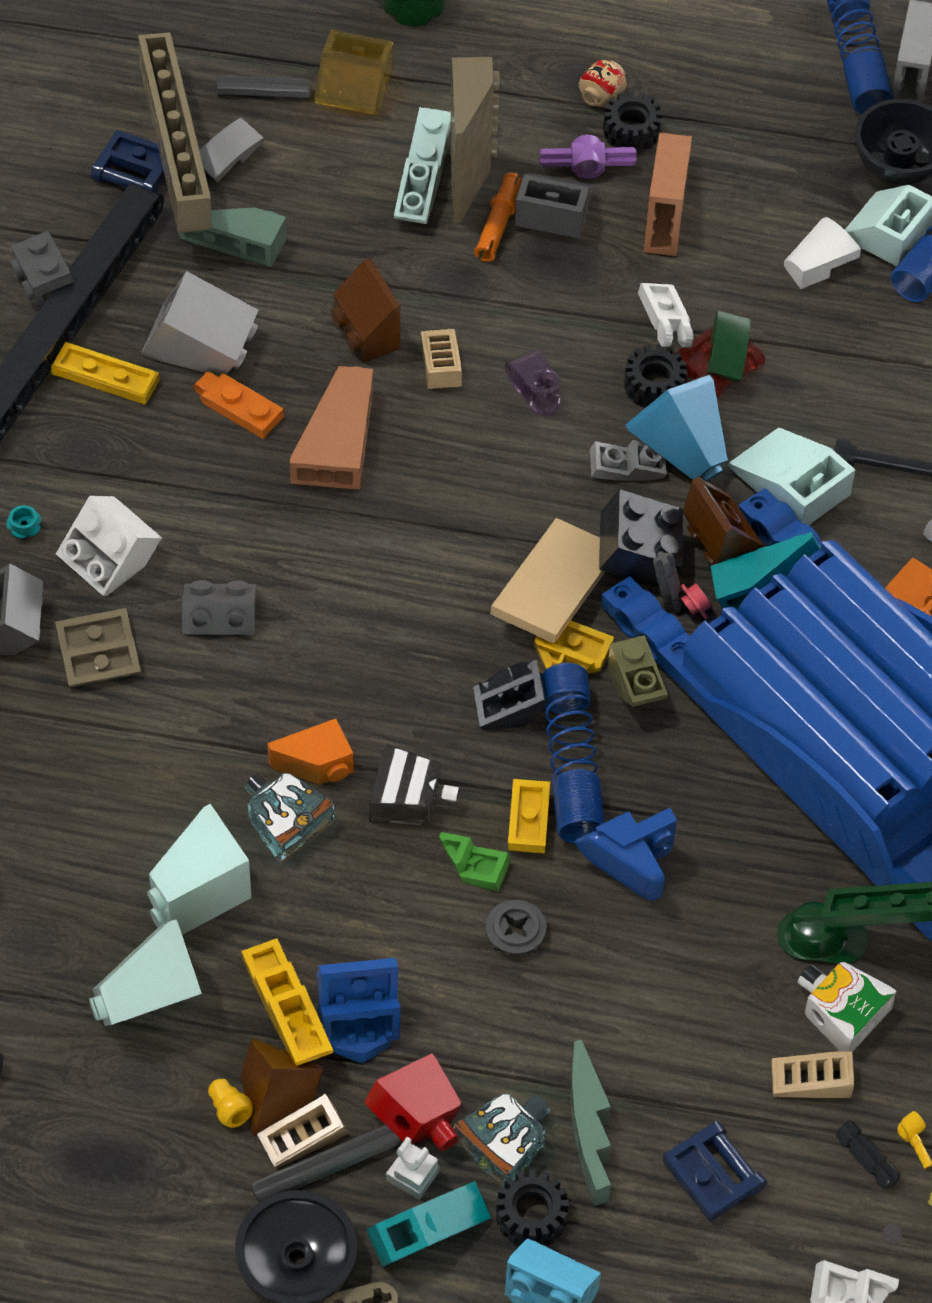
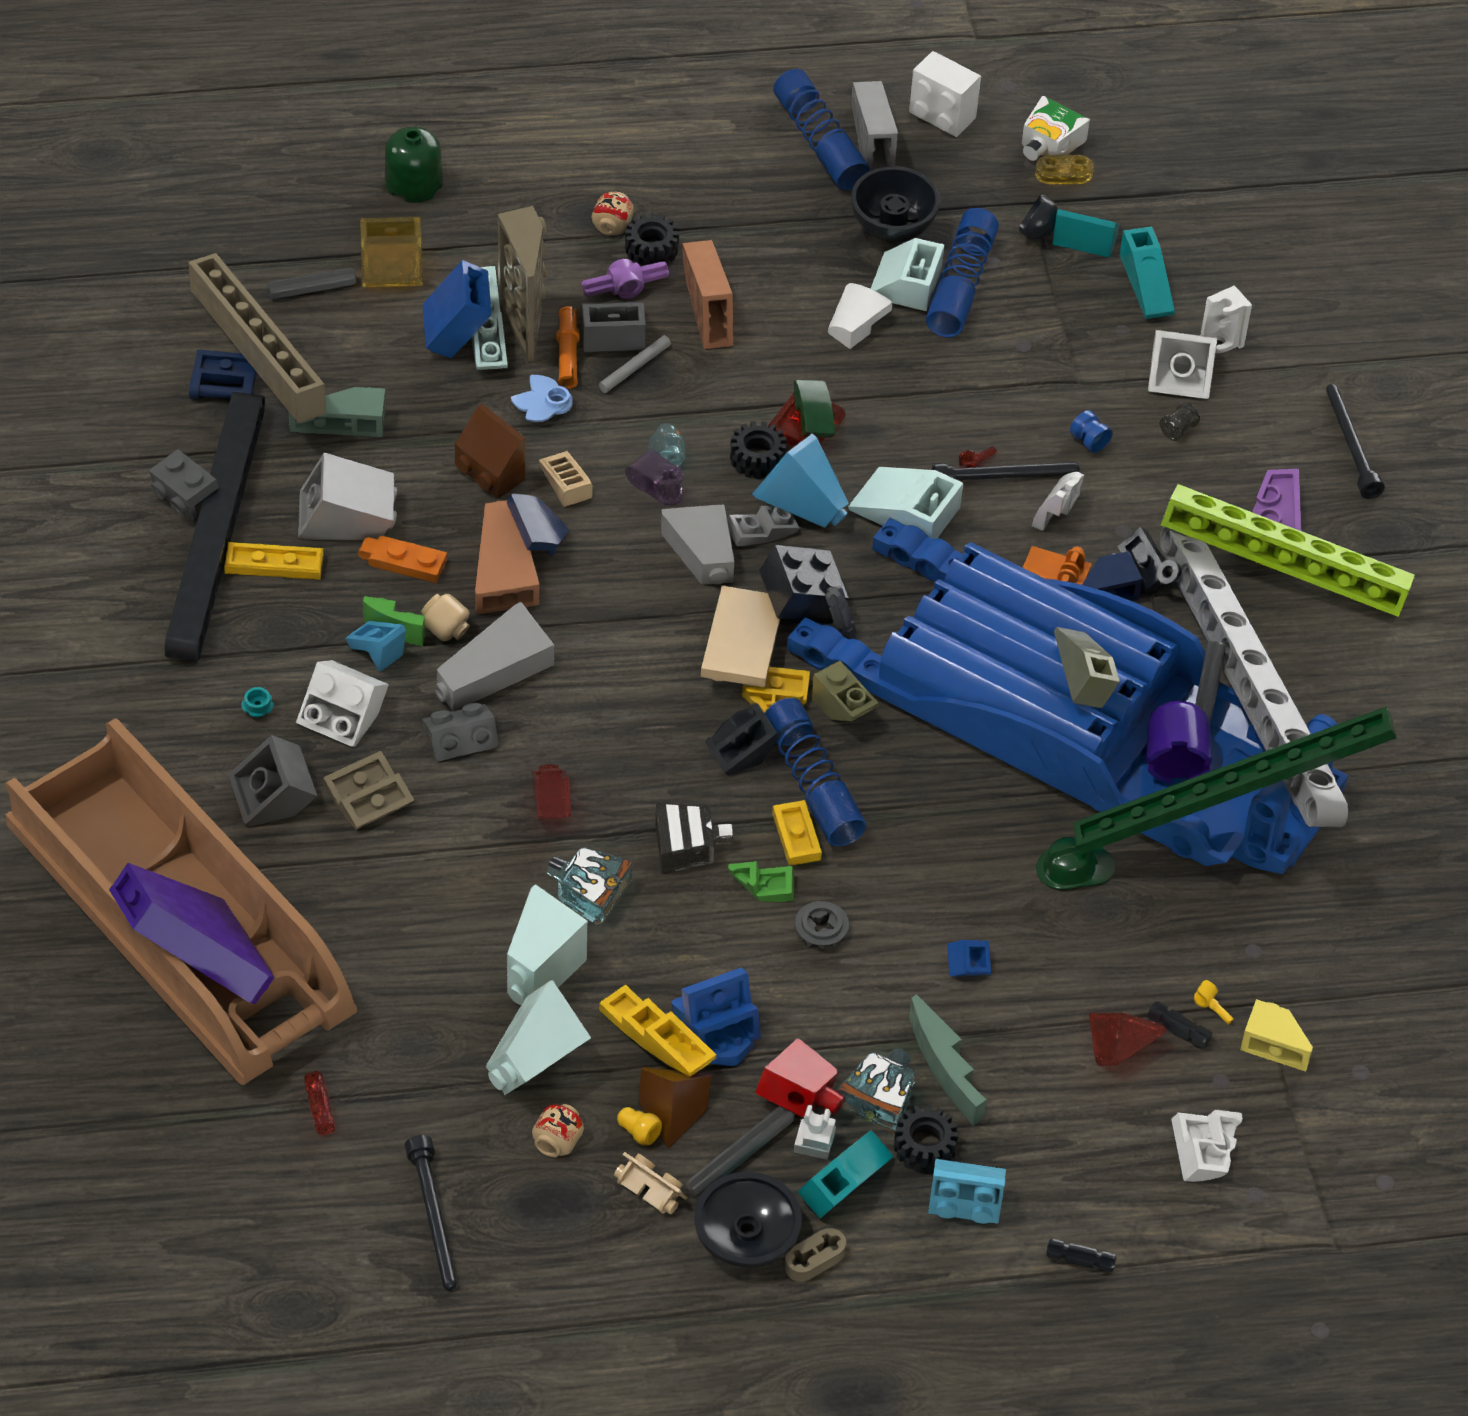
camera: 20 degrees left, 5 degrees down
light grey slope [199,117,265,183] -> none
tan slope [257,1094,349,1169] -> none
orange slope [267,719,354,785] -> none
blue piece [575,808,677,900] -> none
white hinge [638,283,693,348] -> none
dark blue plate [663,1121,768,1222] -> none
coral plate [681,583,713,620] -> none
reddish brown slope [683,476,765,565] -> none
teal slope [710,532,821,610] -> none
tan slope [771,1051,854,1098] -> none
torso [798,962,897,1052] -> none
none -> dark azure slope [345,621,406,672]
none -> bright green slope [363,596,425,646]
none -> tan head [421,594,470,641]
none -> blue brick [423,260,492,359]
none -> light grey slope [434,602,554,711]
none -> slope [507,494,570,556]
none -> light blue plate [511,375,573,422]
none -> clear red slope [531,764,571,819]
none -> tan head [532,1104,584,1157]
none -> light grey bar [598,335,671,393]
none -> tan hinge [614,1152,688,1214]
none -> clear light blue animal [648,423,686,469]
none -> light grey slope [661,504,735,585]
none -> blue slope [947,940,991,977]
none -> clear red hand [959,446,997,468]
none -> olive slope [1054,627,1120,708]
none -> clear red slope [1089,1012,1167,1066]

